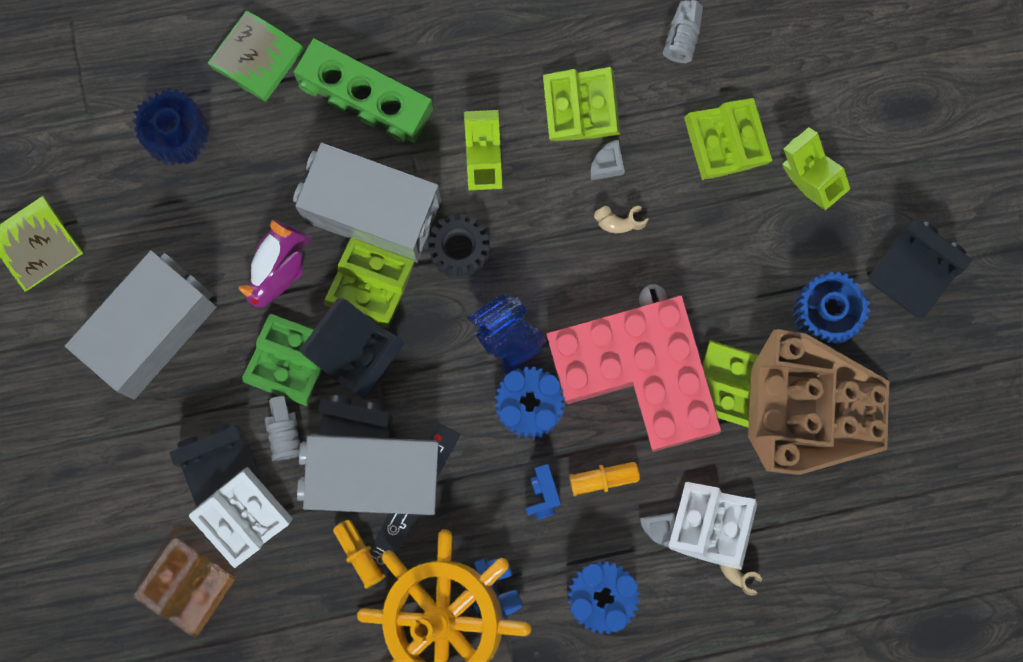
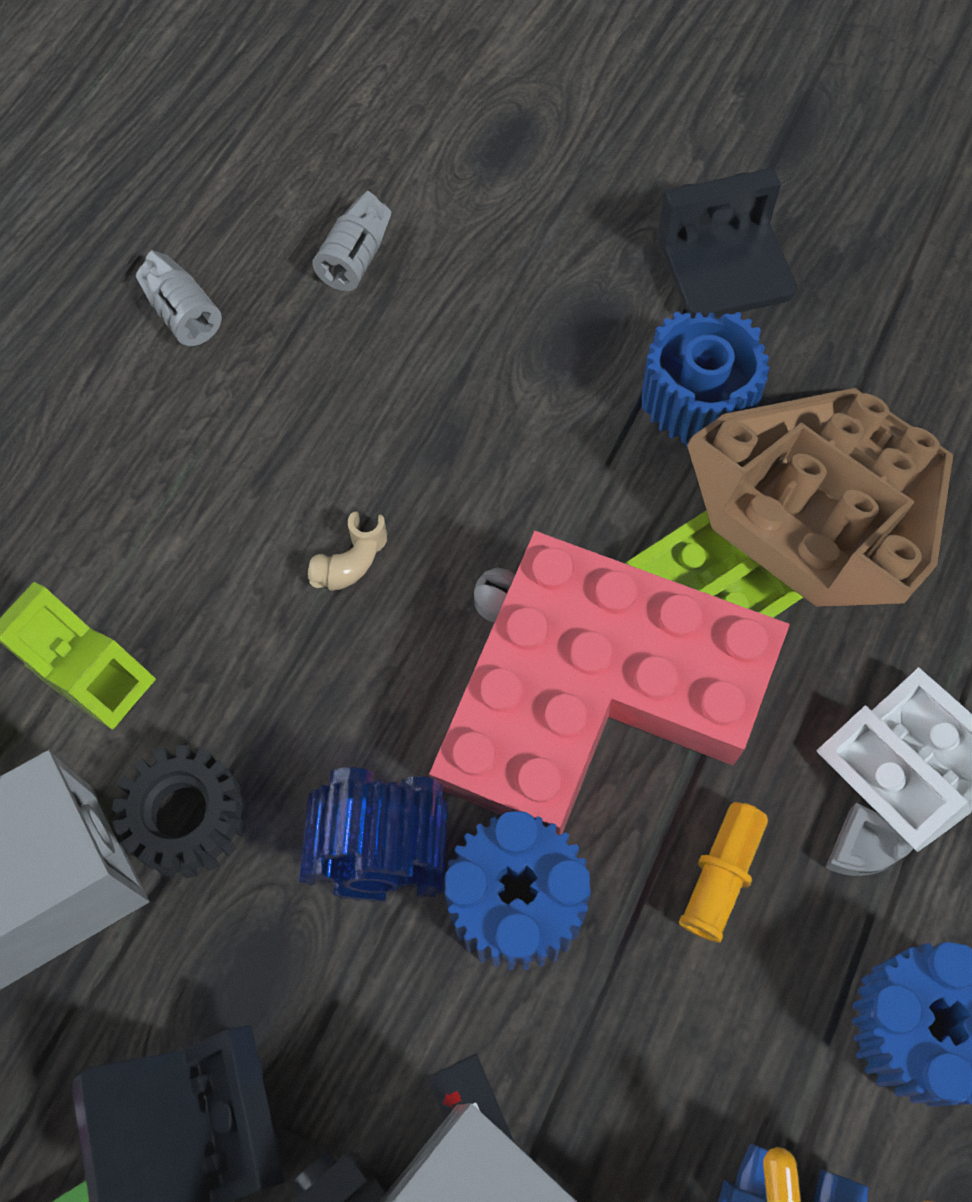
camera: 50 degrees left, 15 degrees down
lime slope [325,237,414,329] -> none
blue bracket [525,464,561,520] -> none
lime slope [543,67,620,141] -> none
light grey tile [590,140,625,180] -> none
lime slope [684,98,772,180] -> none
lime brick [782,127,850,211] -> none
none -> light grey hinge [313,191,392,291]

